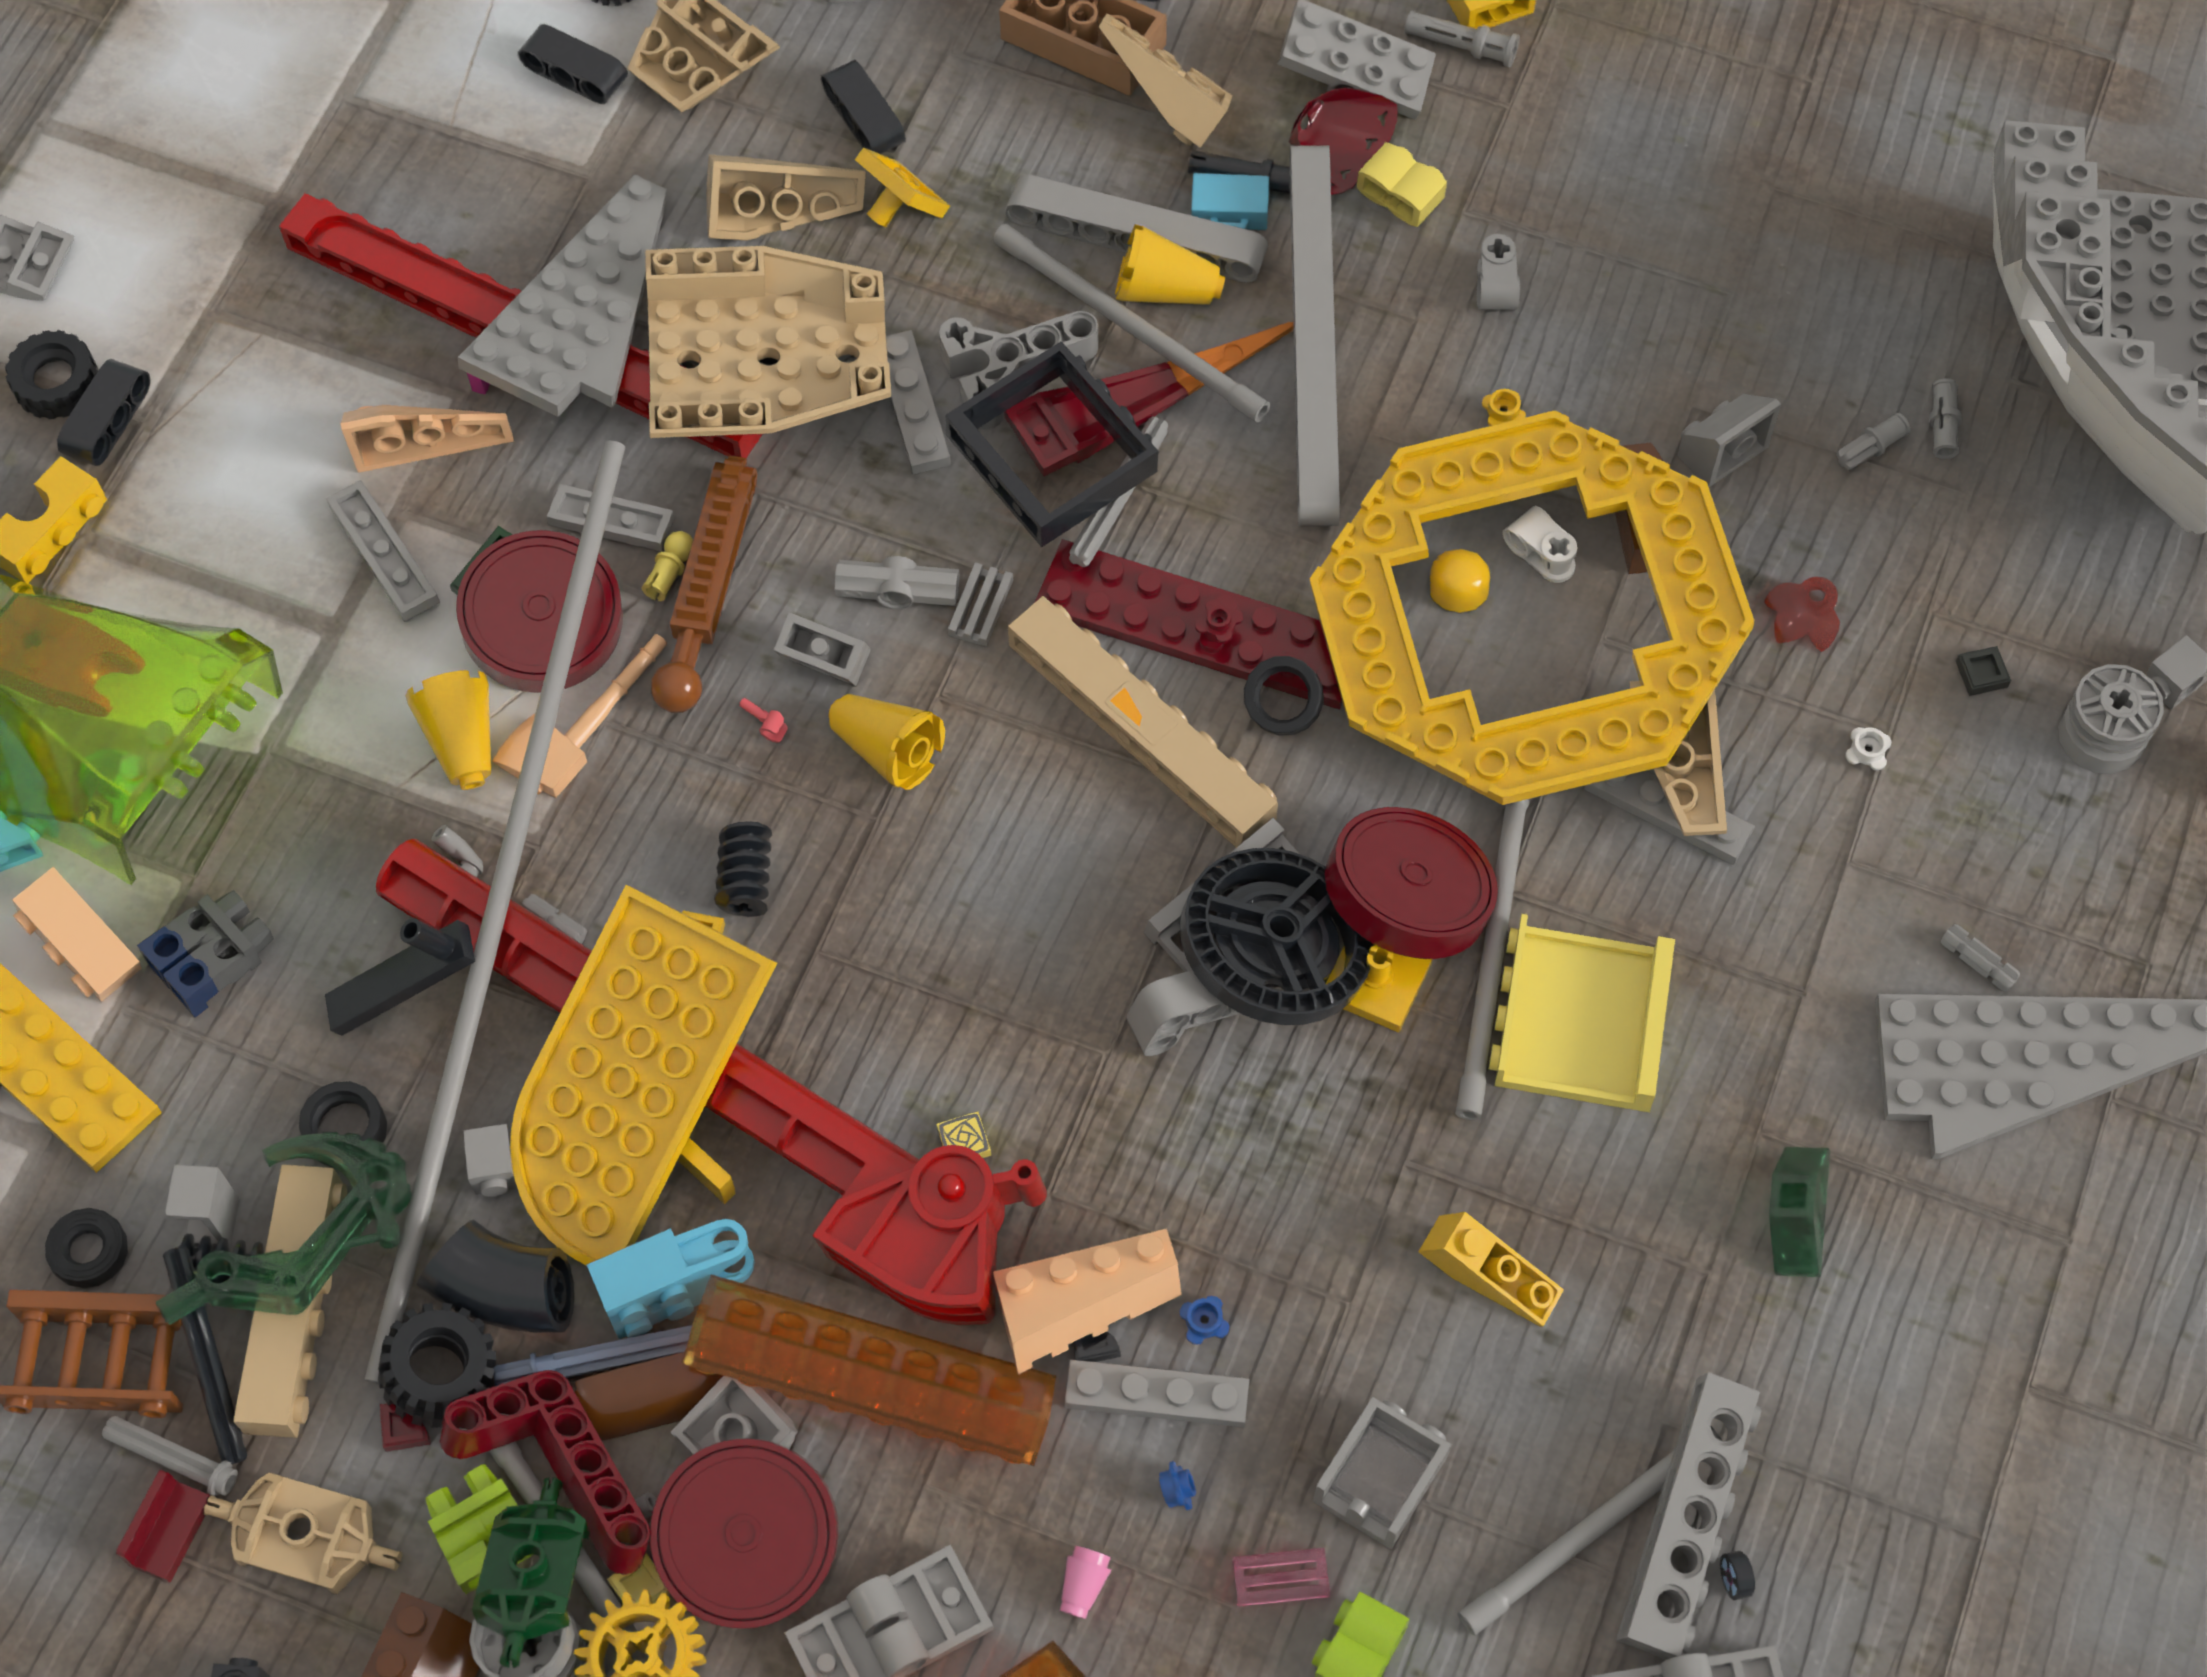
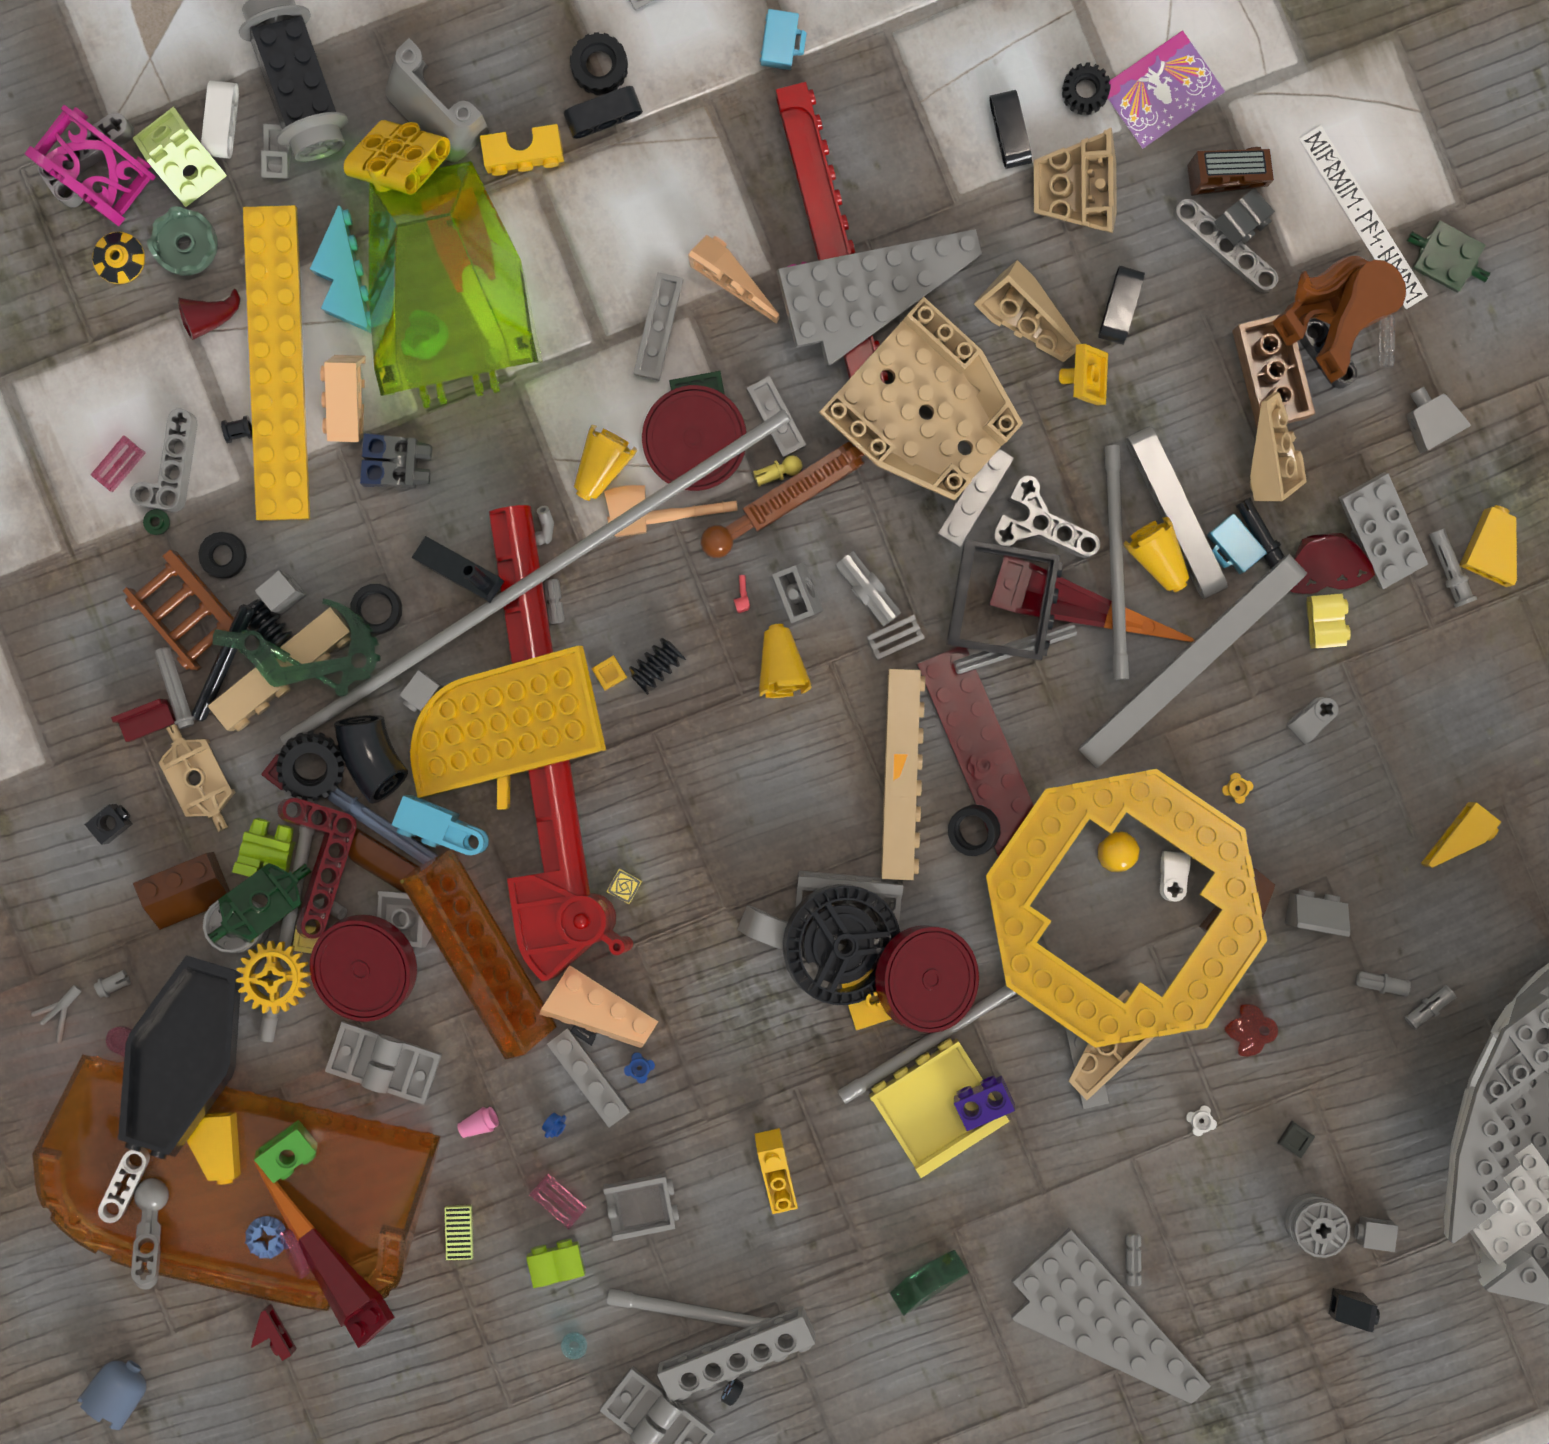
camera: 40 degrees right, 25 degrees up
none -> medium azure piece [760,9,807,70]
none -> dark purple brick [954,1076,1015,1131]
none -> yellow slope [1421,802,1501,868]

